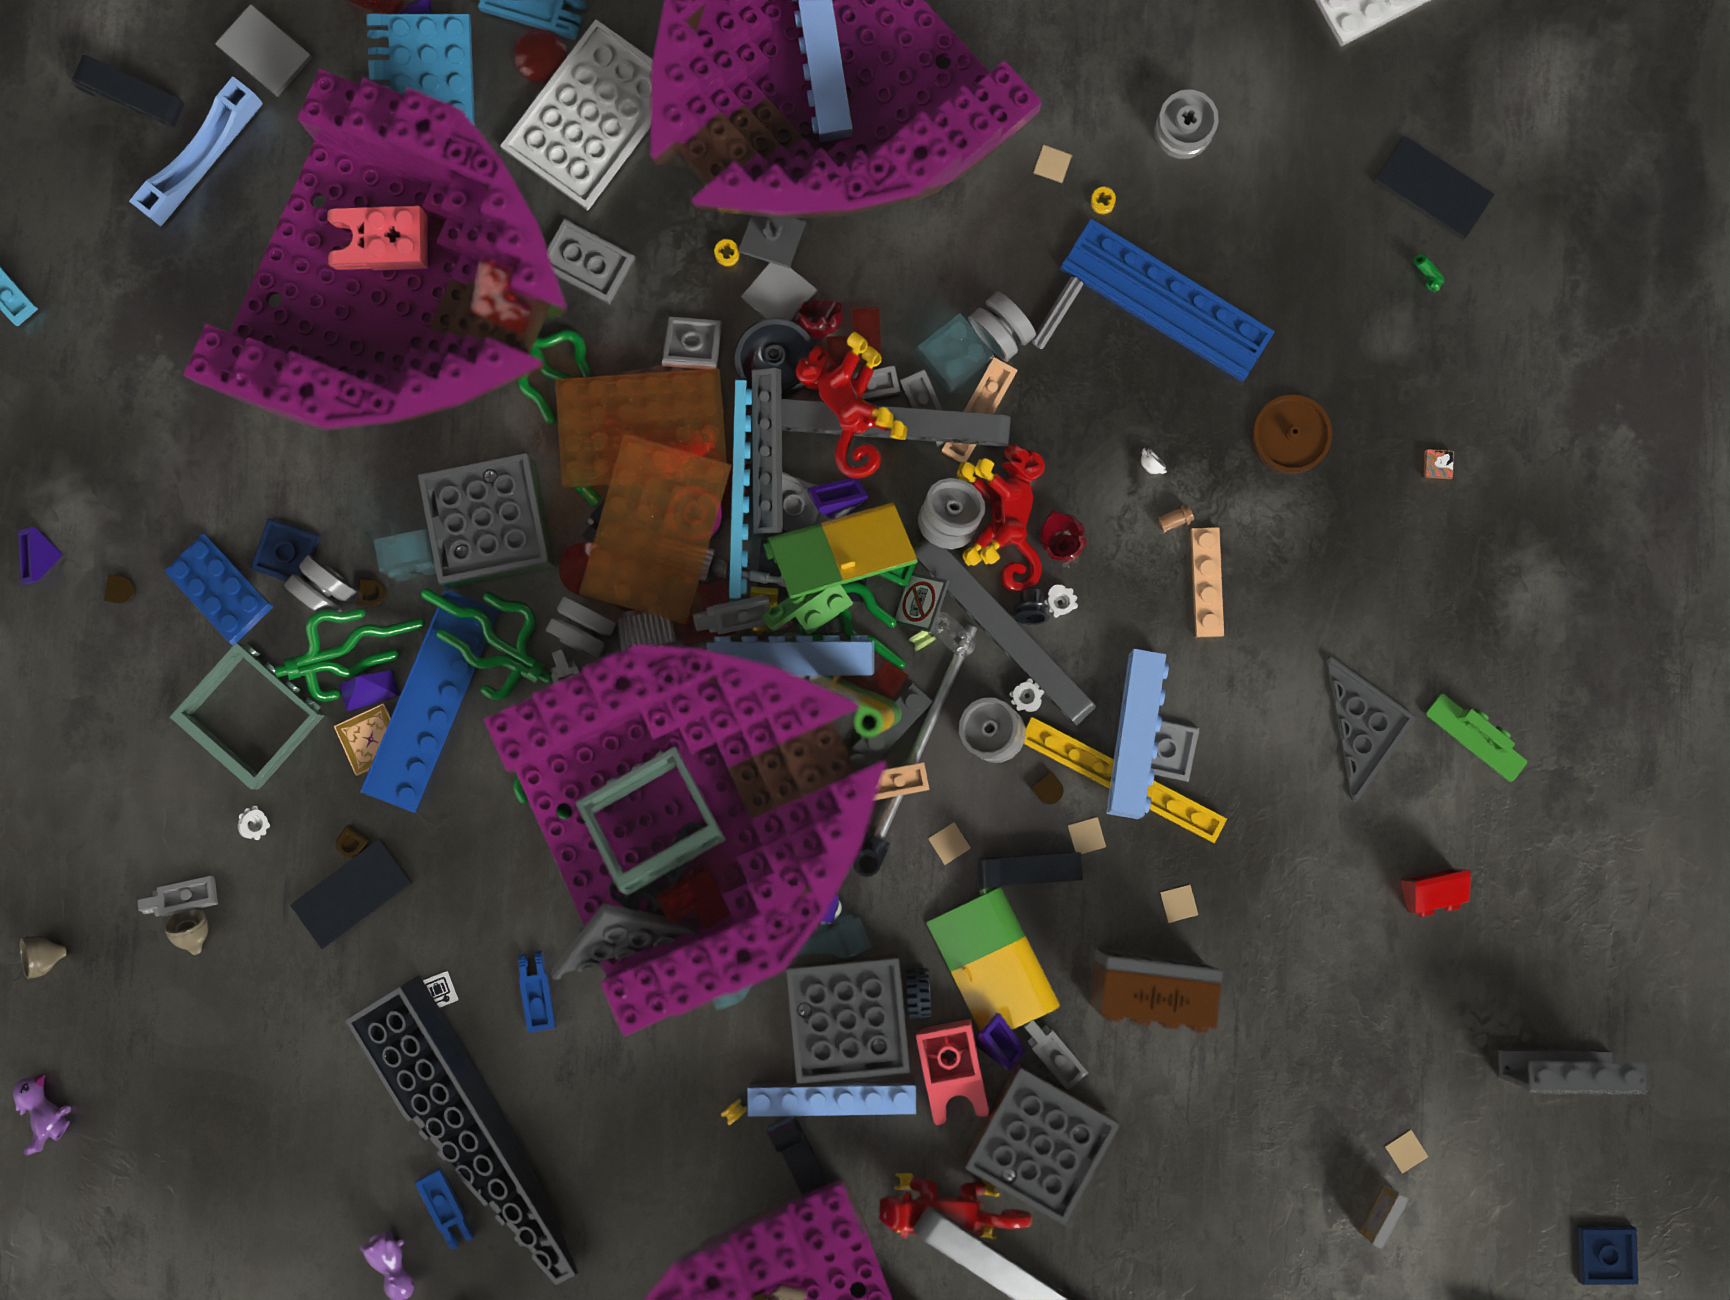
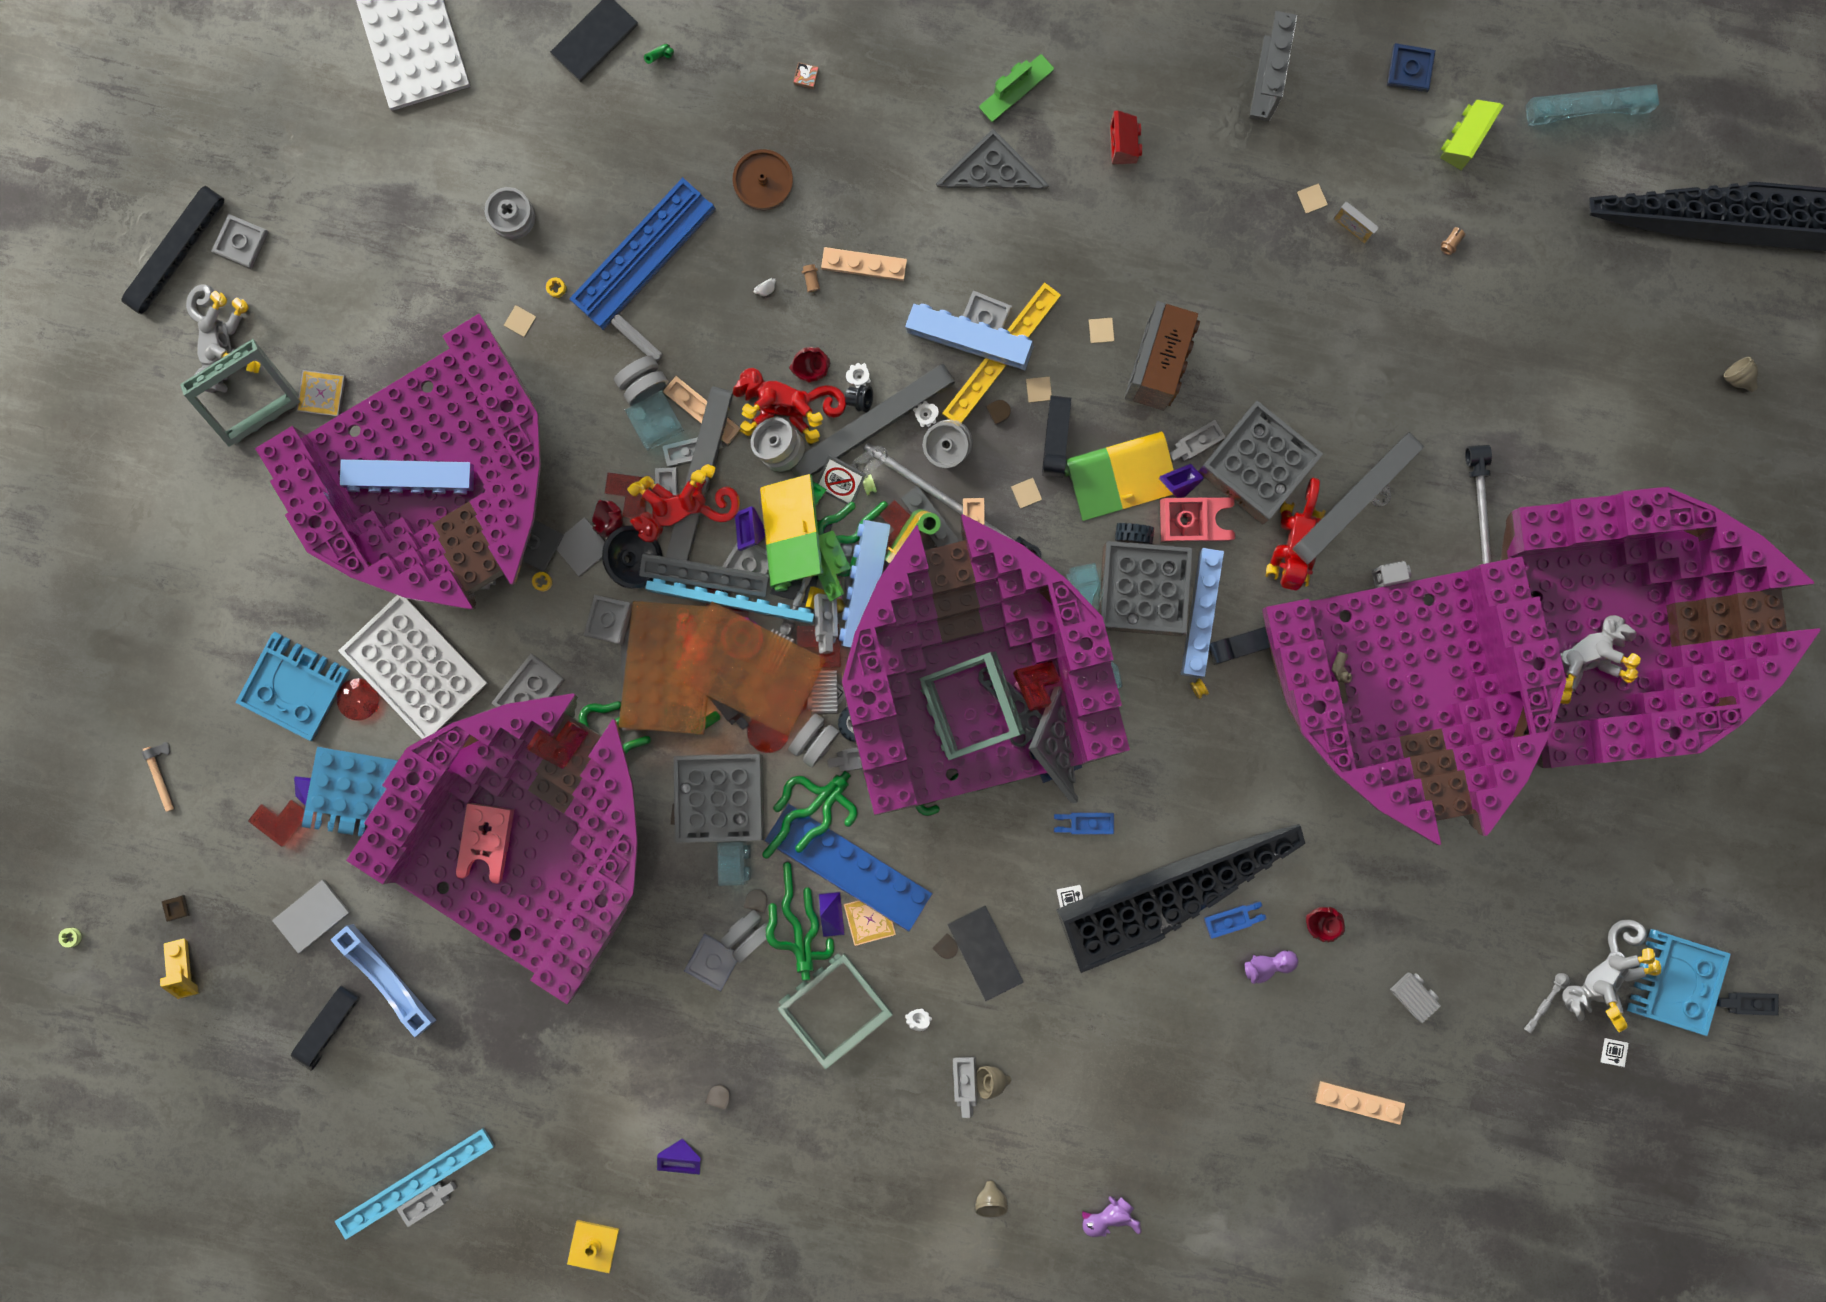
camera: 80 degrees left, 0 degrees up
blue plate [165,533,273,645] -> none

